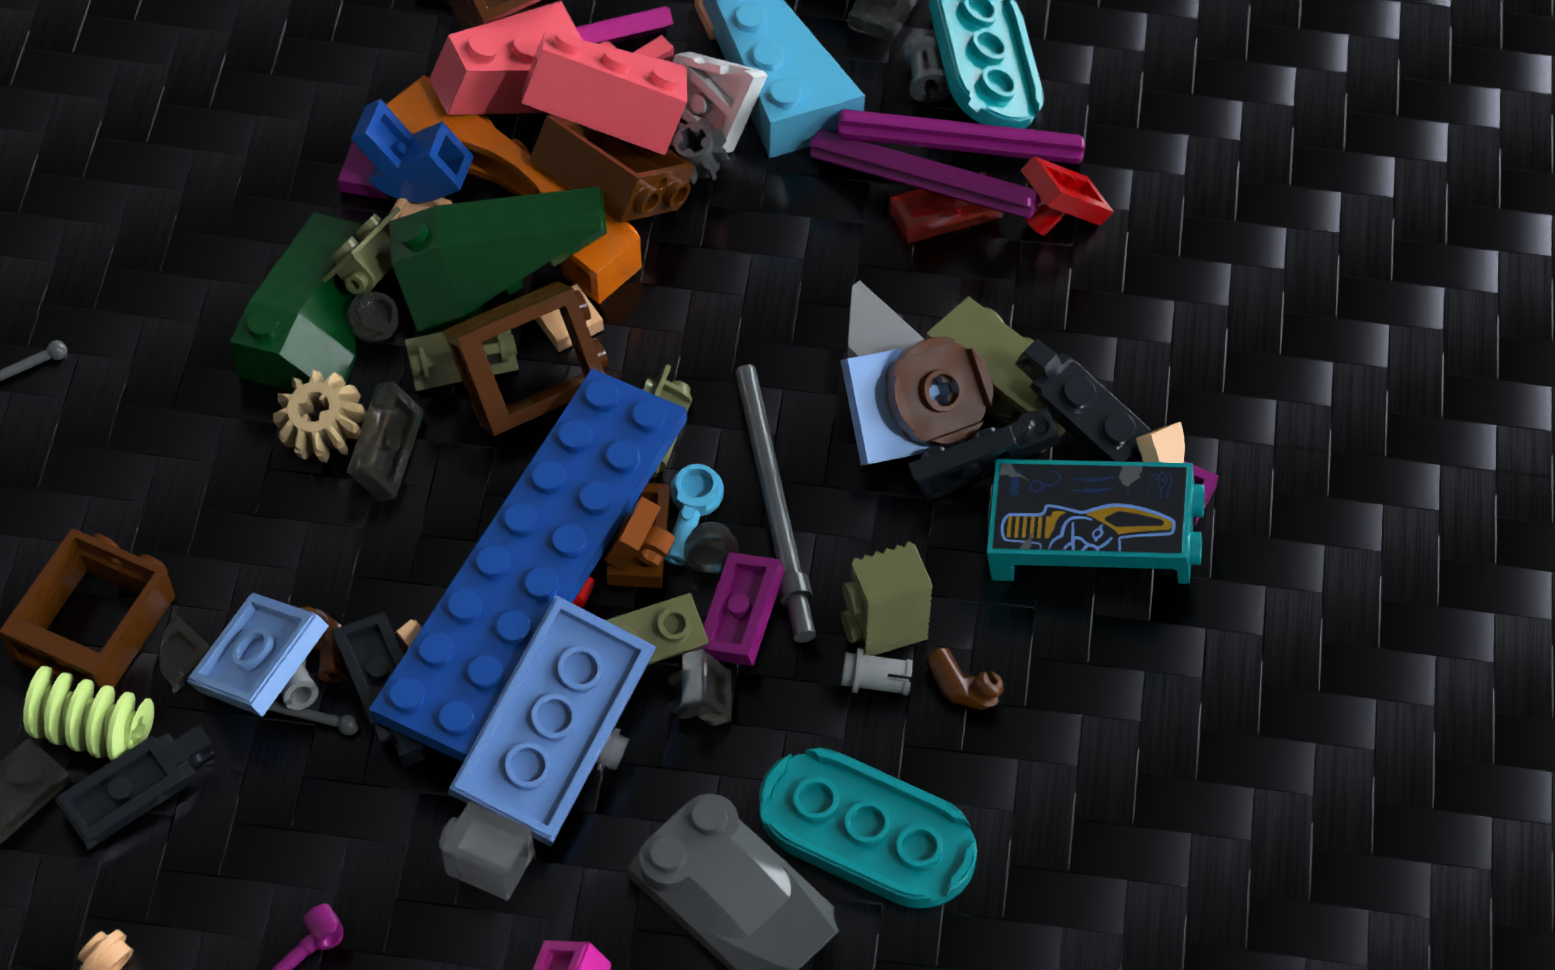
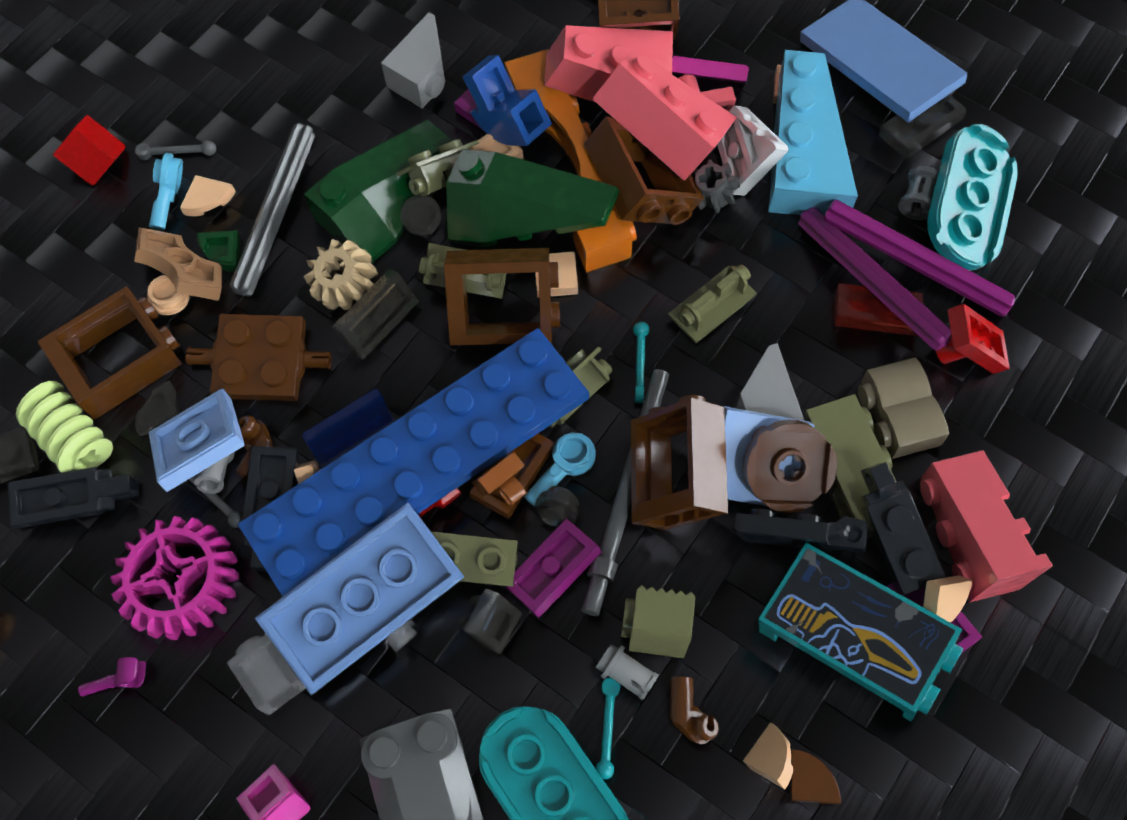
camera: 30 degrees right, 10 degrees up
none -> dark pink gear [110,516,240,640]
none -> medium nougat tile [134,228,222,301]
none -> light nougat plate [147,275,190,315]
none -> medium azure plate [149,152,183,231]
none -> light nougat tile [180,175,235,216]
none -> reddish brown plate [186,314,332,401]
none -> dark green tile [197,230,241,272]
none -> dark grey axle [230,123,315,297]
none -> clear blue panel [302,389,396,469]
none -> light grey slope [381,12,446,108]
none -> teal hinge [595,678,620,779]
none -> reddish brown window [631,395,728,530]
none -> teal hinge [633,321,649,403]
none -> olive hinge [668,264,757,343]
none -> light nougat tile [743,722,793,789]
none -> reddish brown tile [789,749,841,805]
none -> dark tan brick [858,357,949,459]
none -> coral wedge [920,450,1053,603]

